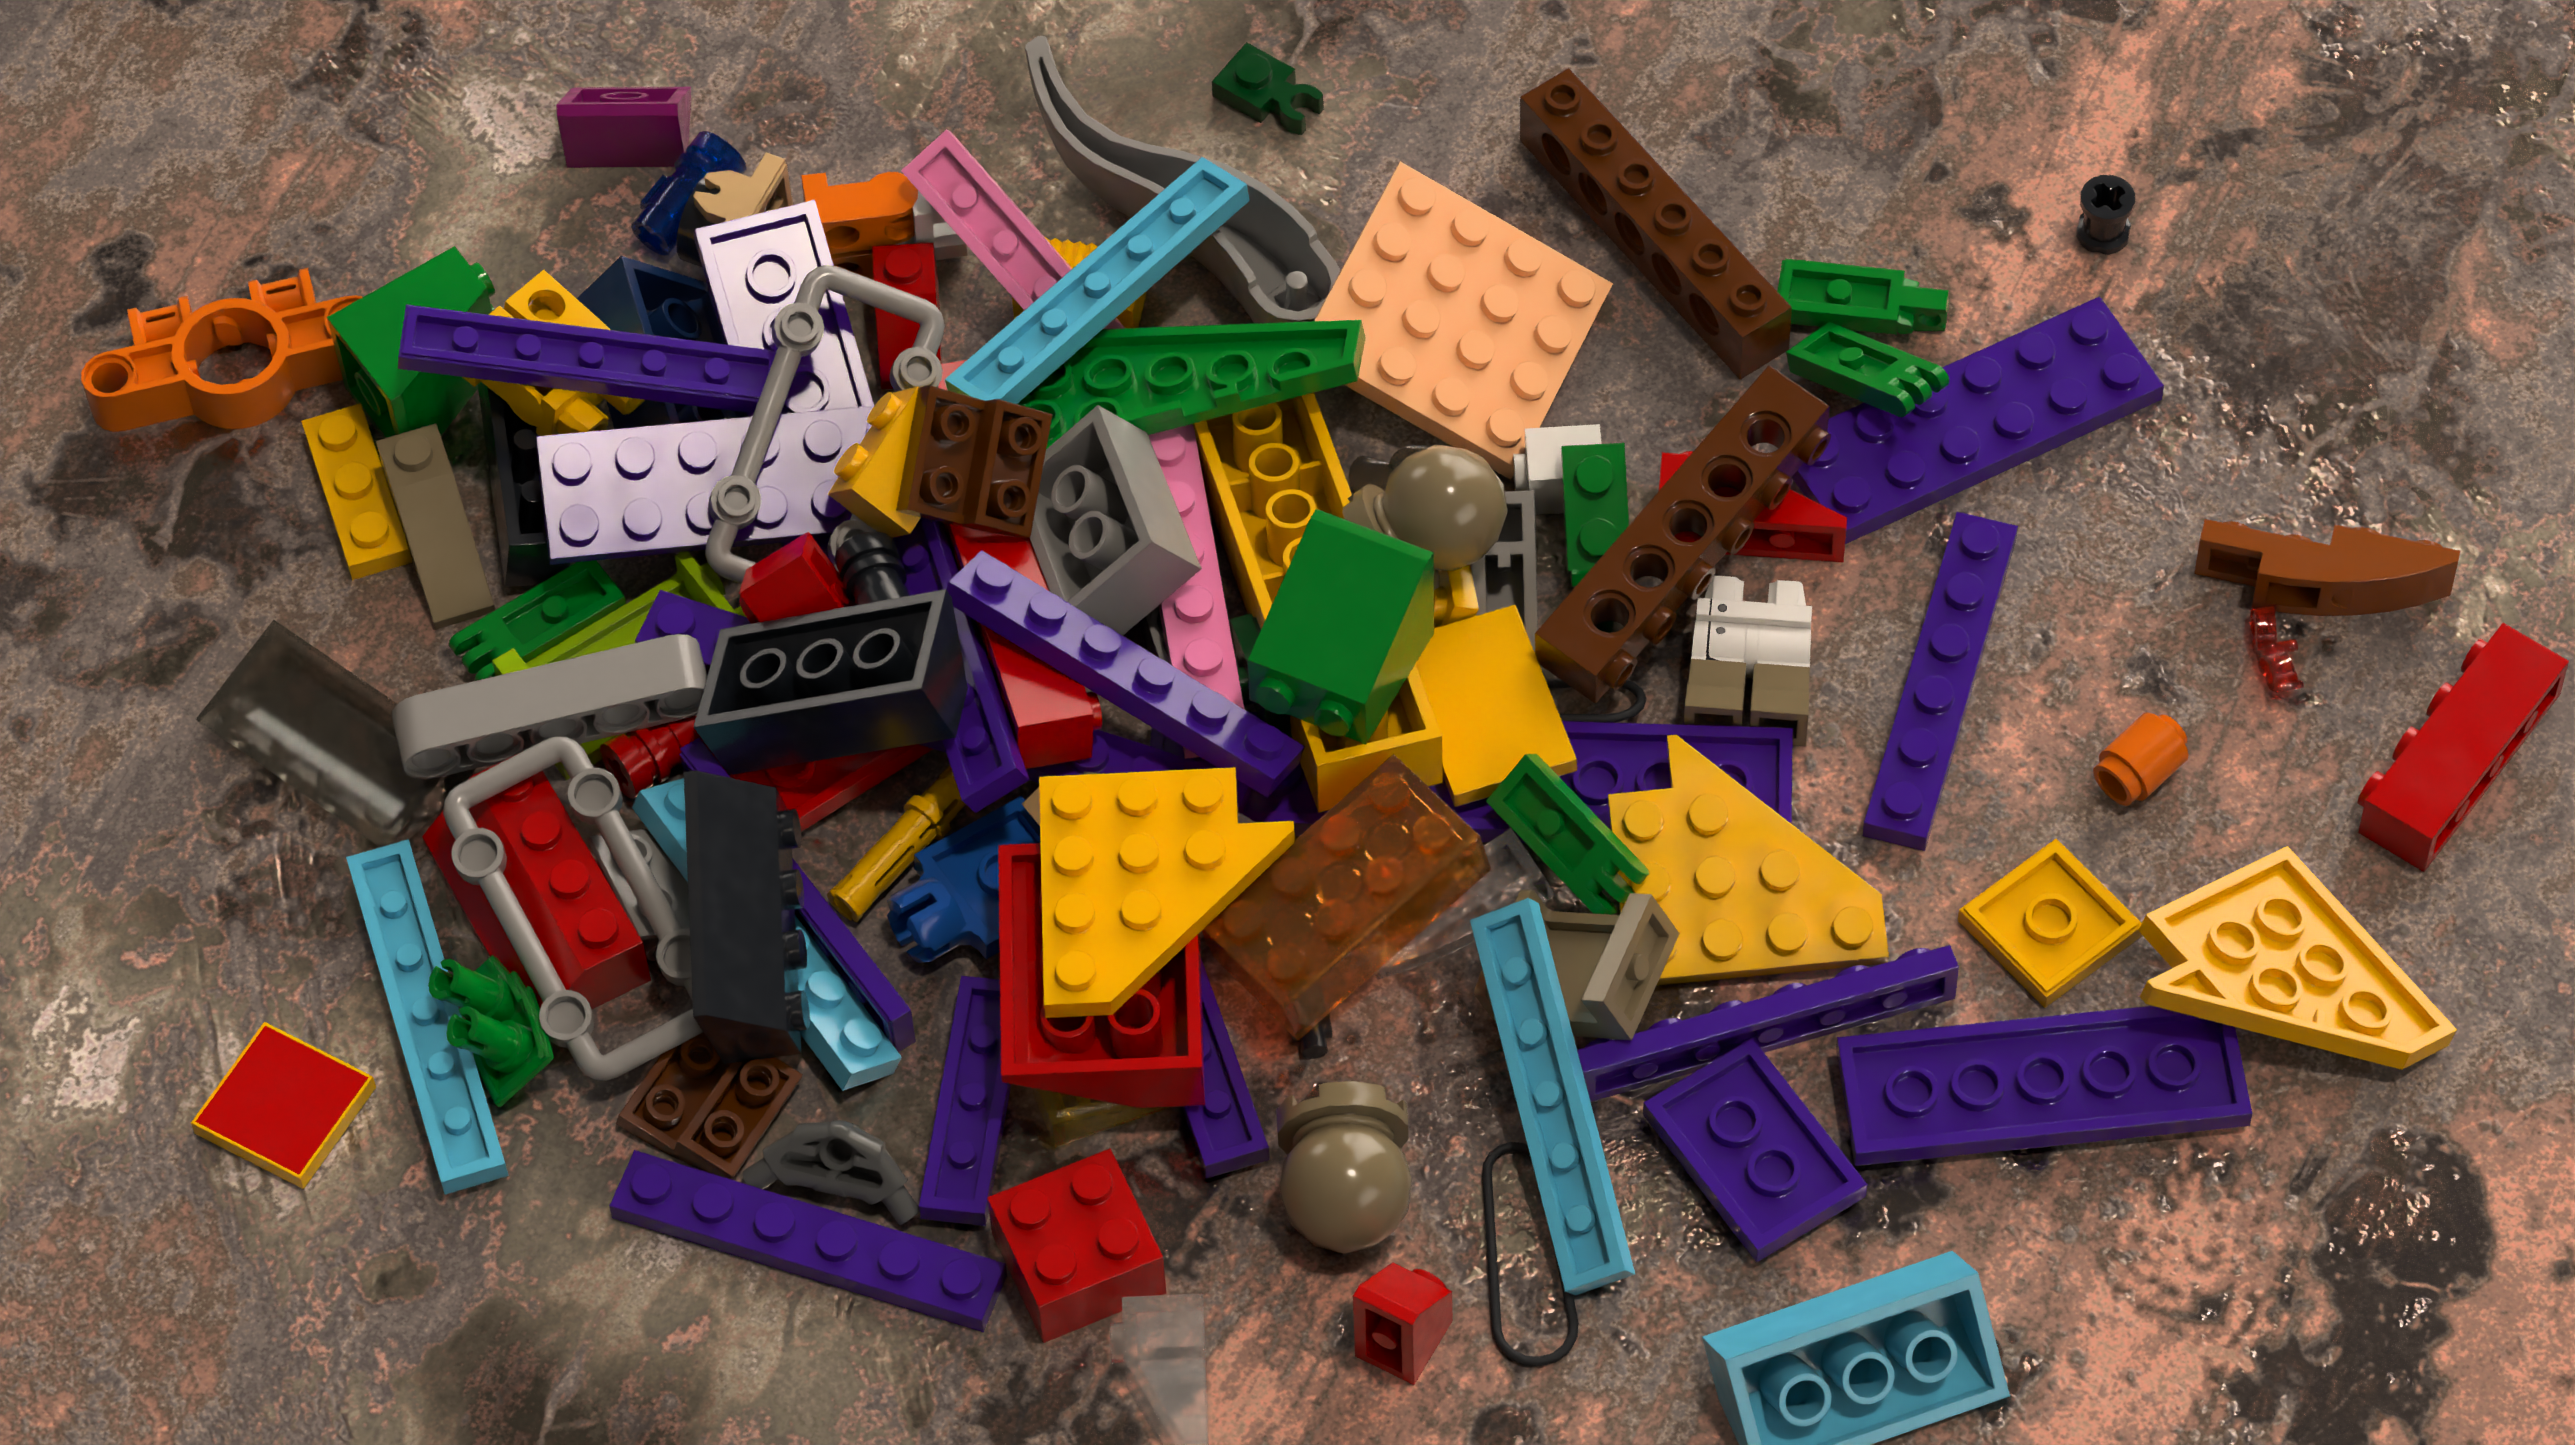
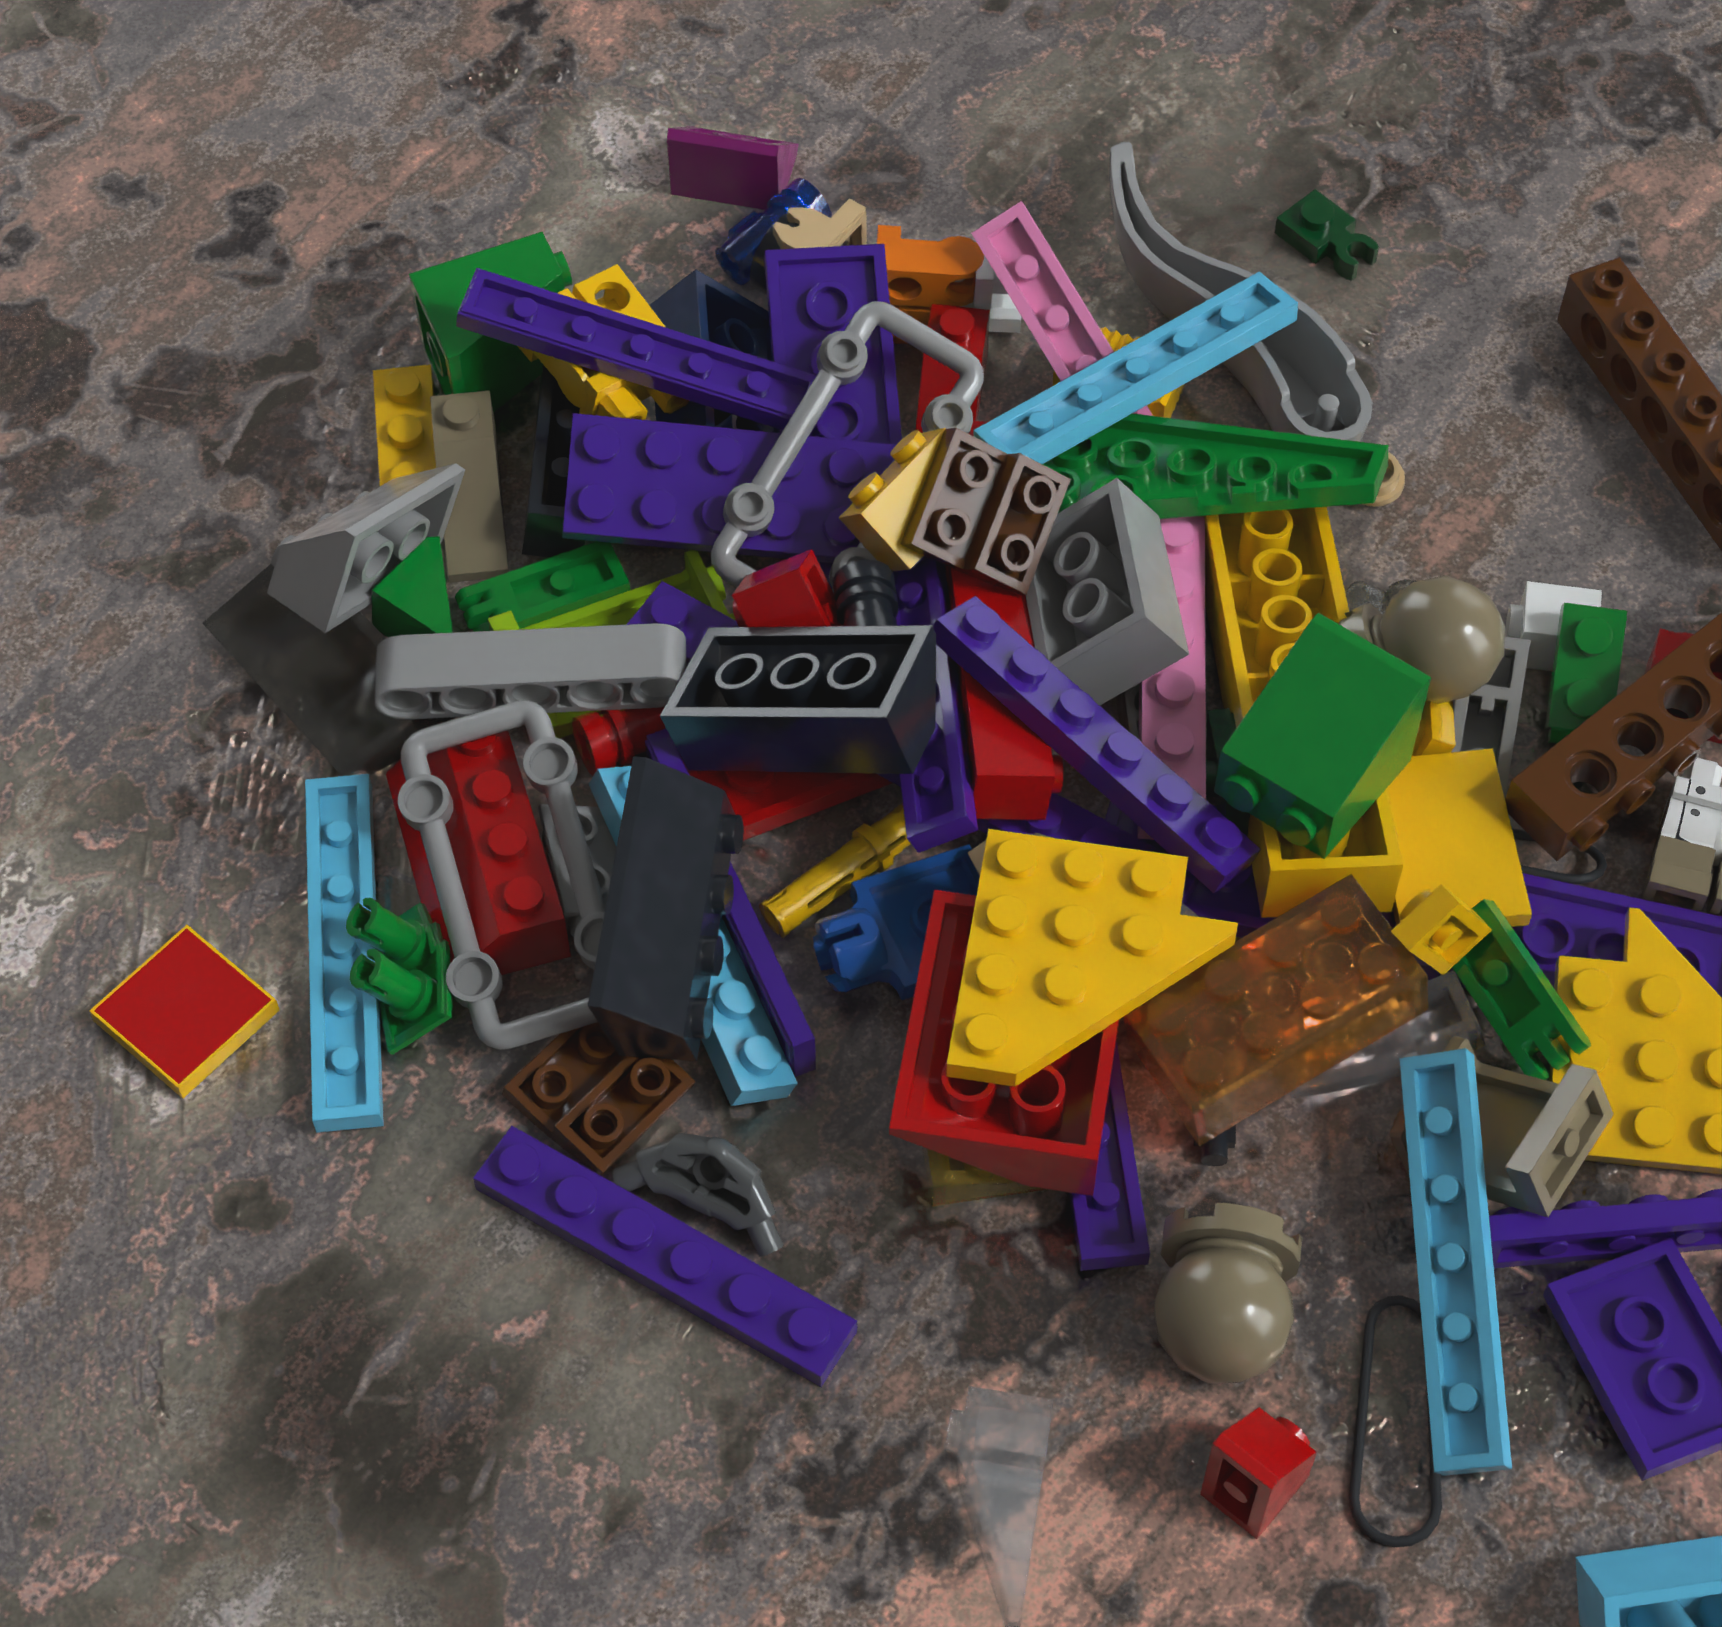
camera: 10 degrees right, 0 degrees up
orange piece [81,268,362,432] -> none
dark purple plate [919,976,1011,1226] -> none
red brick [987,1148,1167,1343] -> none
light nougat plate [1314,161,1613,480] -> none
none -> light grey slope [267,463,465,633]
none -> green slope [372,536,453,638]
none -> yellow plate [1391,884,1492,976]

